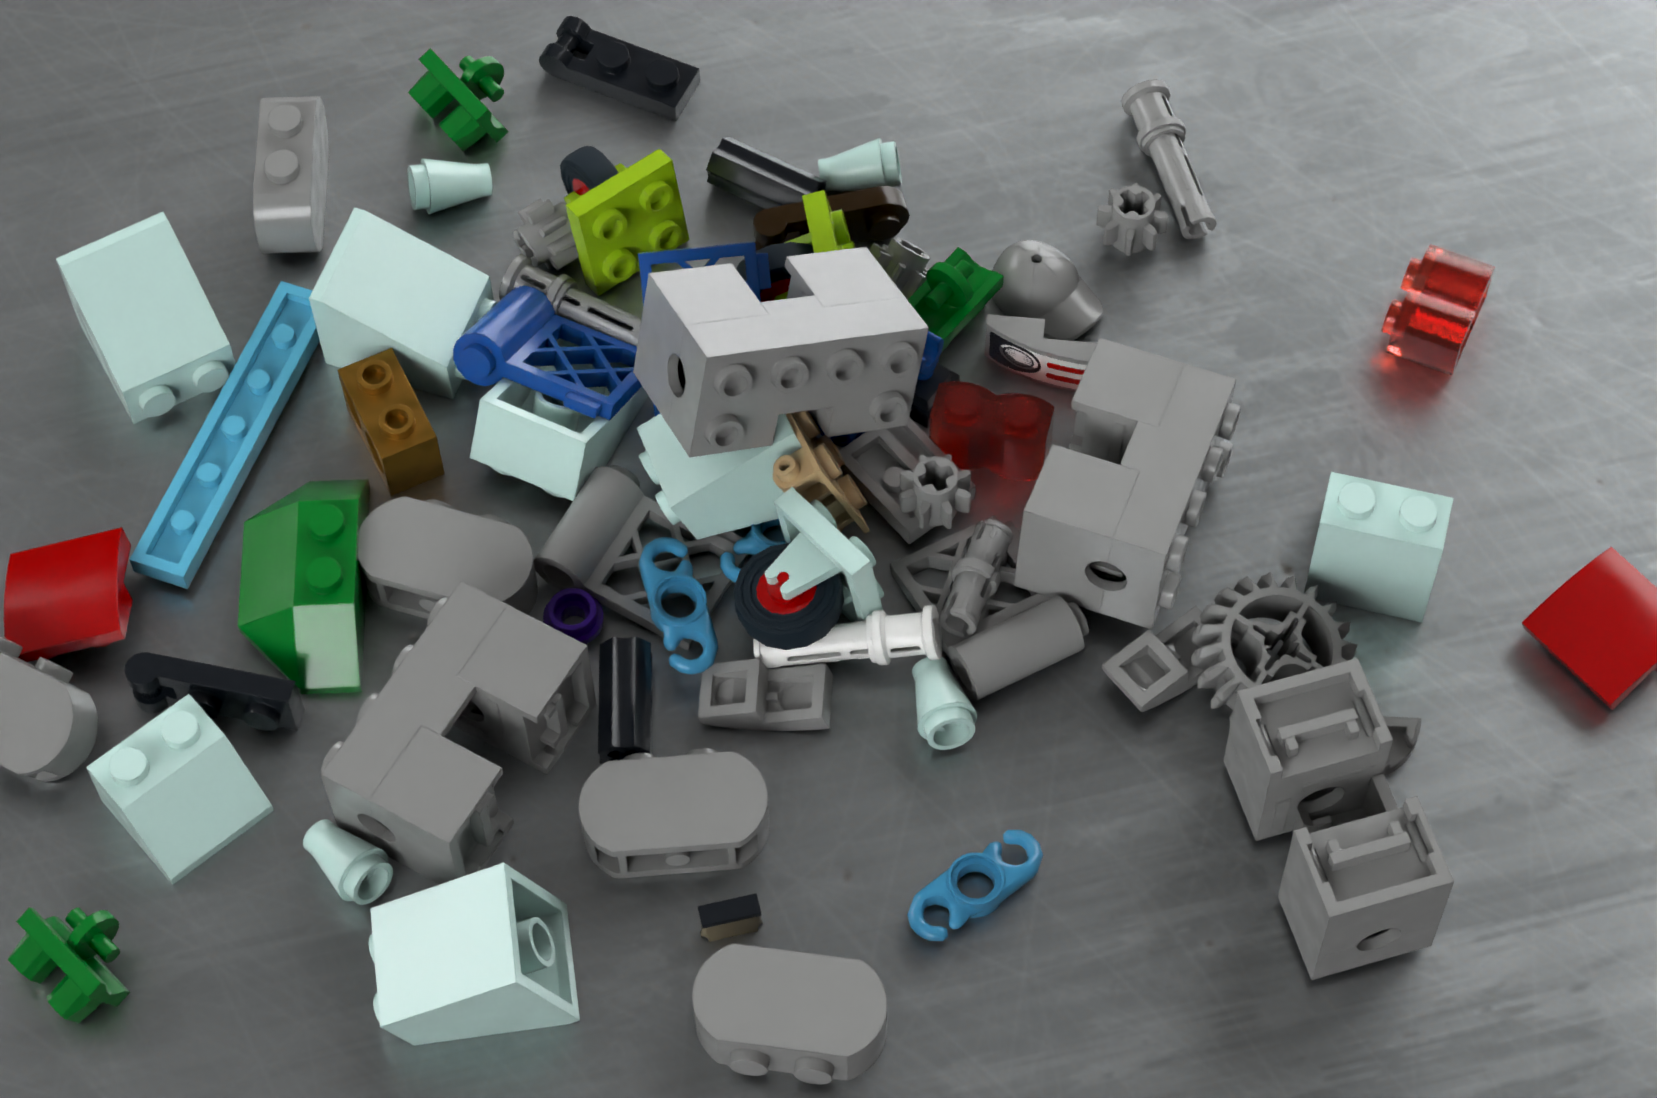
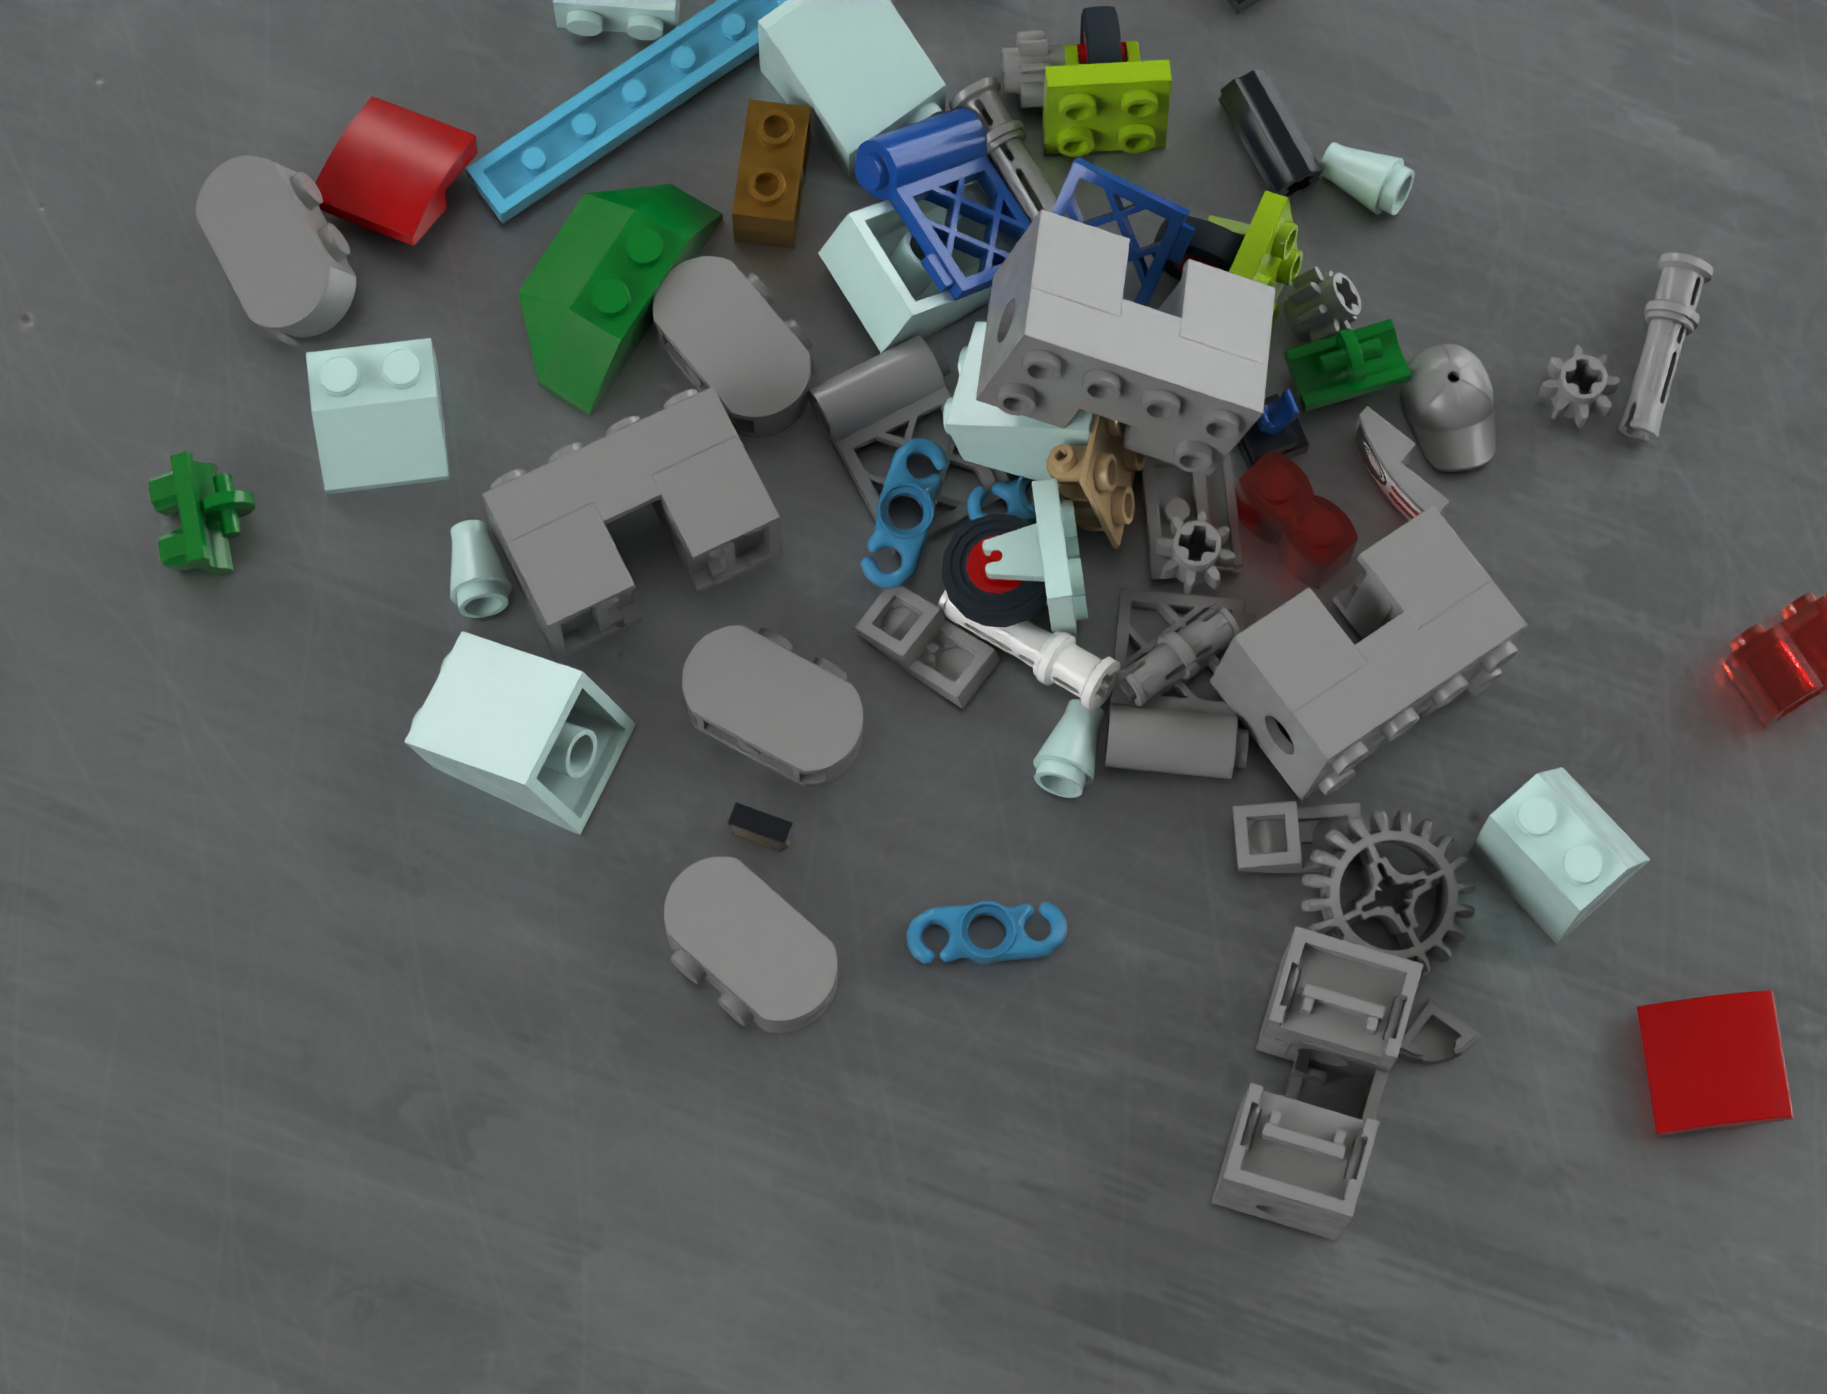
camera: 30 degrees right, 15 degrees up
black plate [124,652,305,731] -> none
dark purple plate [543,588,604,644] -> none
black axle [598,636,652,764] -> none
dark brown plate [753,186,910,251] -> none

